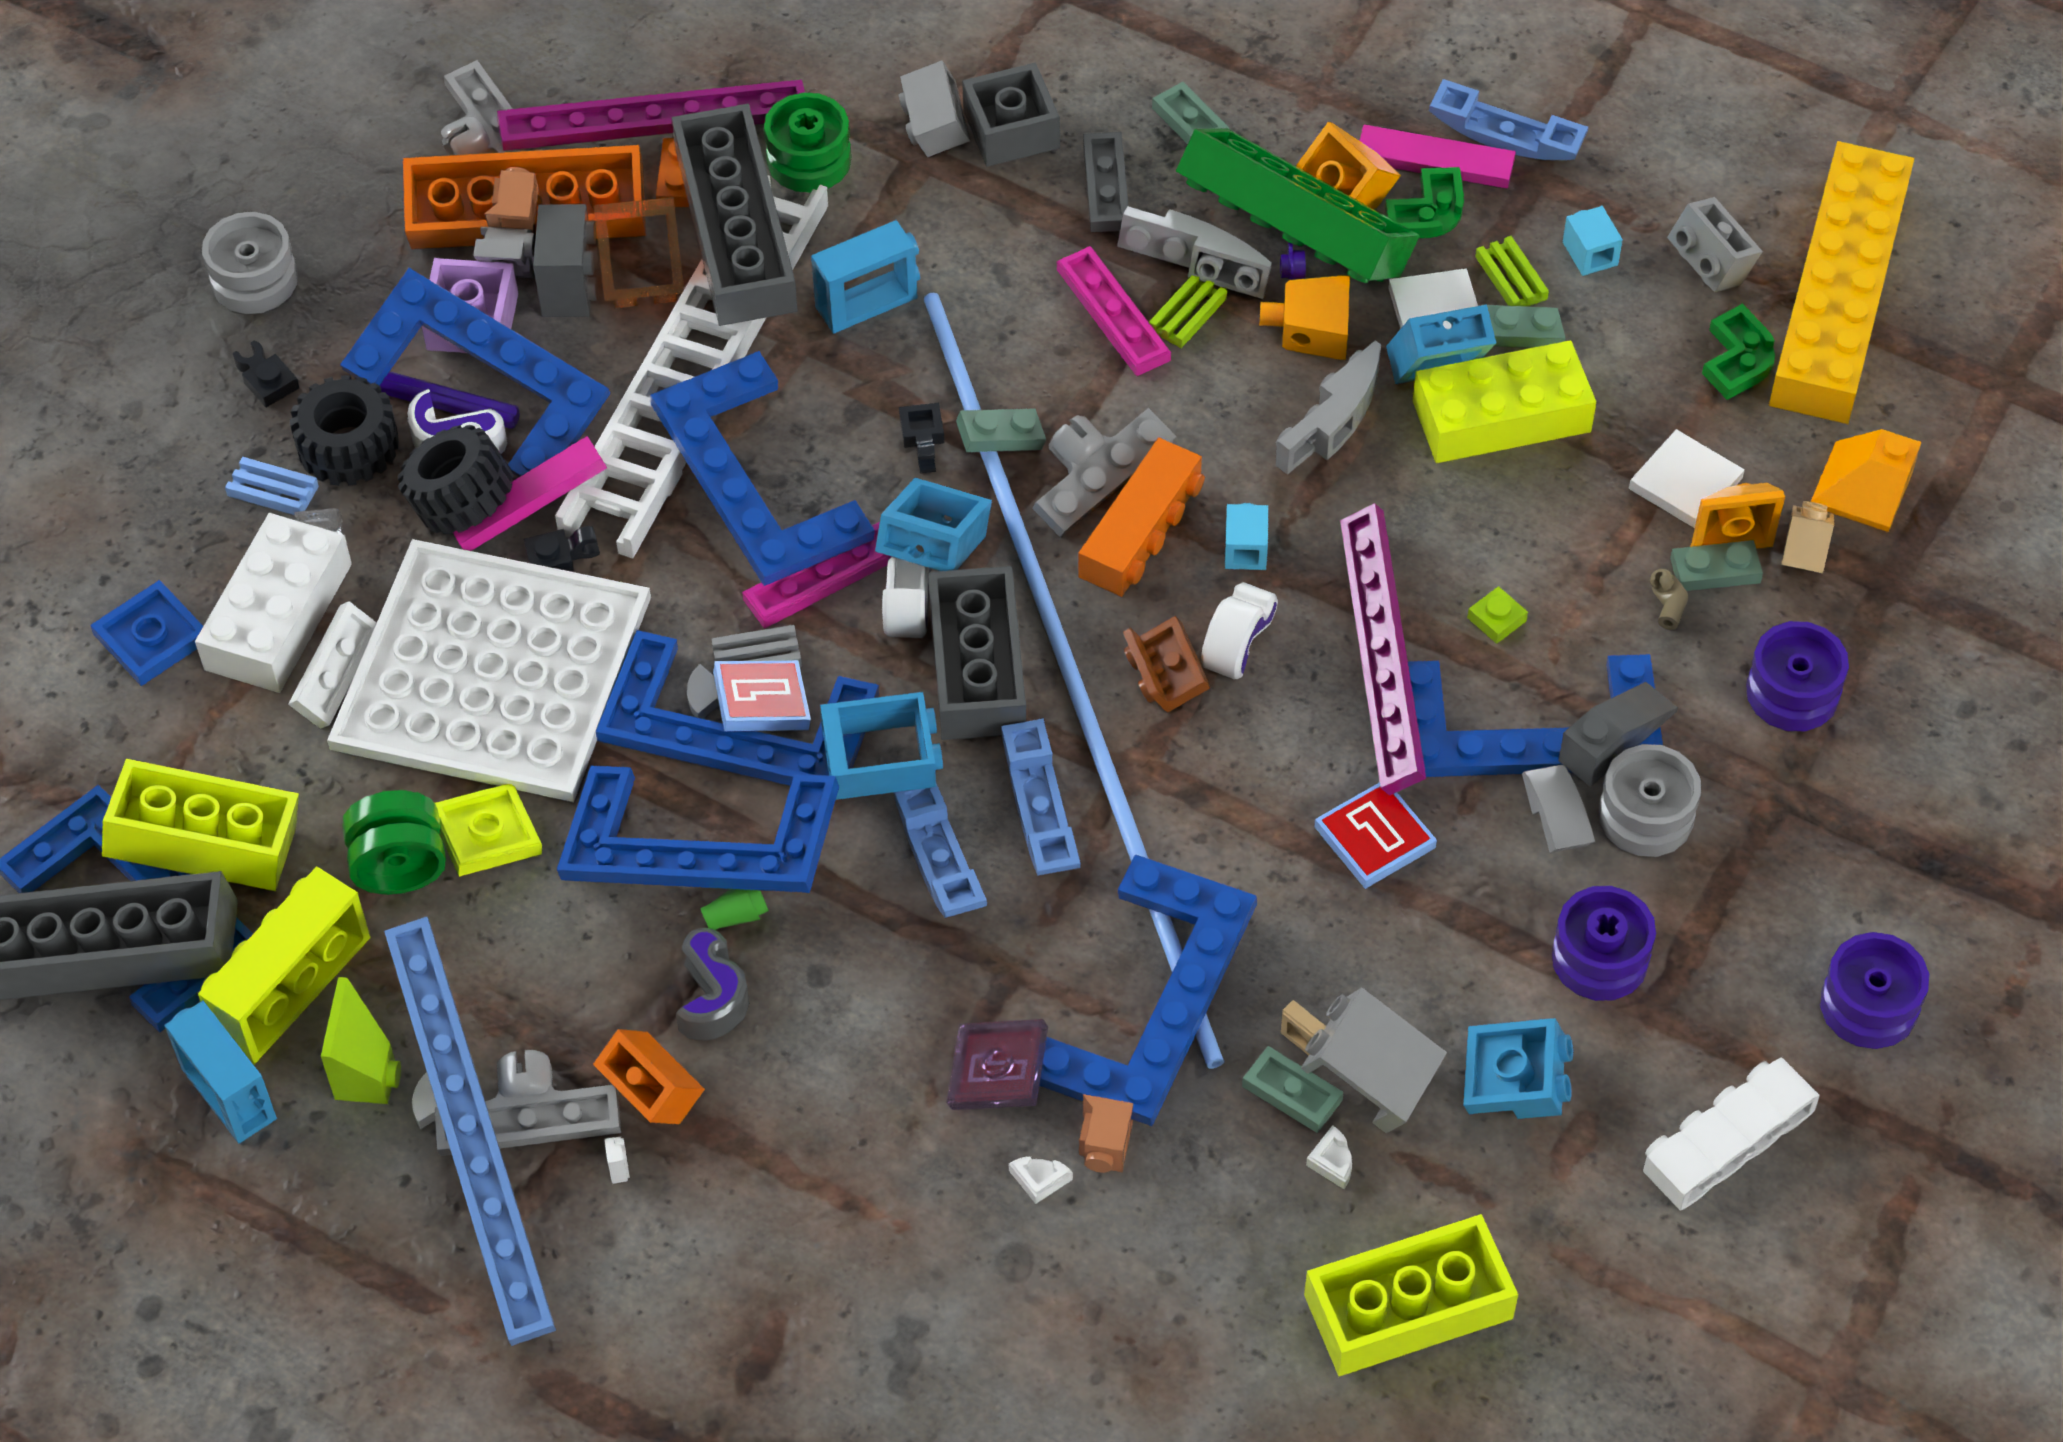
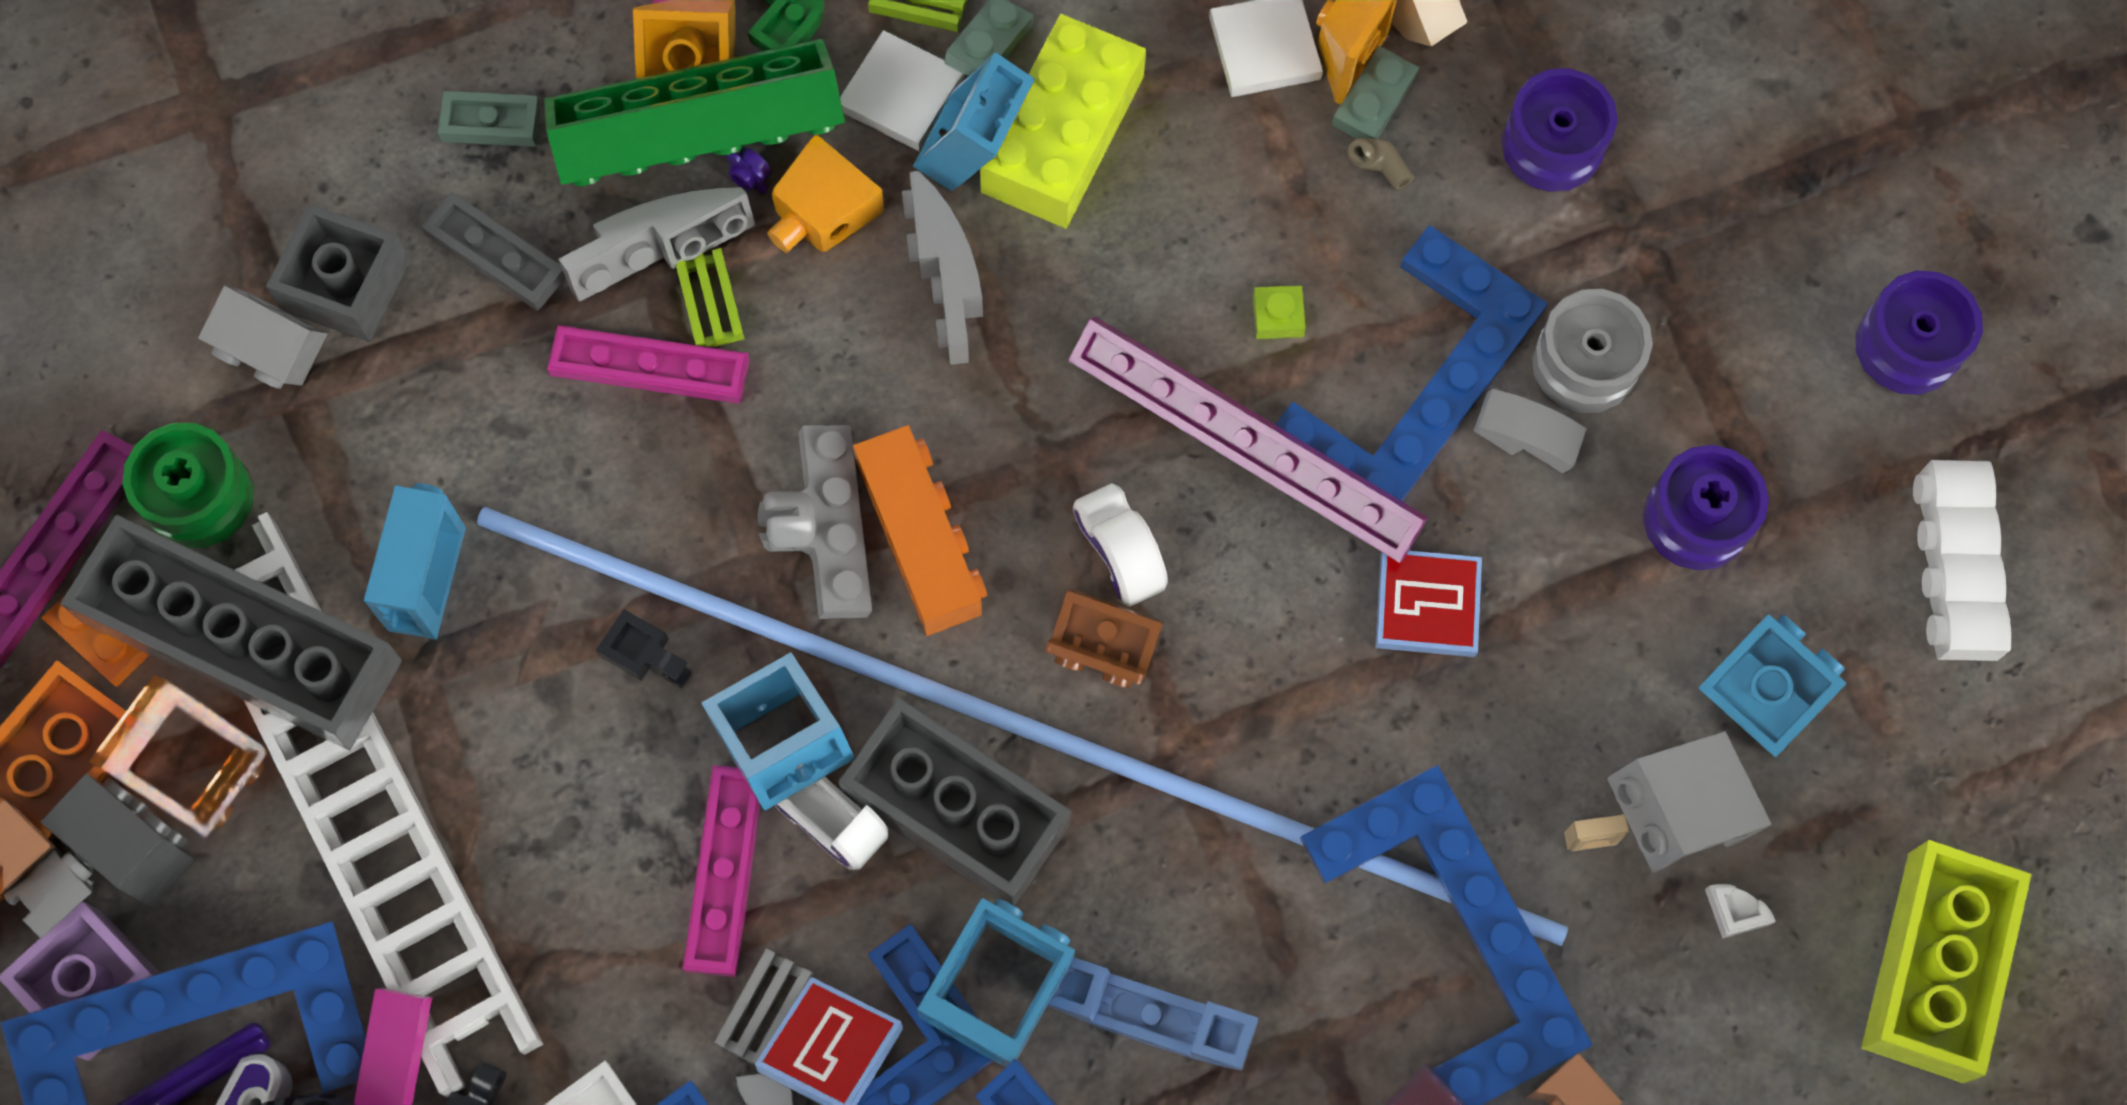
camera: 55 degrees left, 15 degrees up
blue plate [650,351,875,586] -> none
sand green plate [956,409,1046,452] -> none
medium blue slope [1001,719,1080,876] -> none
medium azure brick [1225,503,1268,570] -> none
sand green plate [1242,1046,1344,1133] -> none
dark grey slope [1558,682,1678,787] -> none

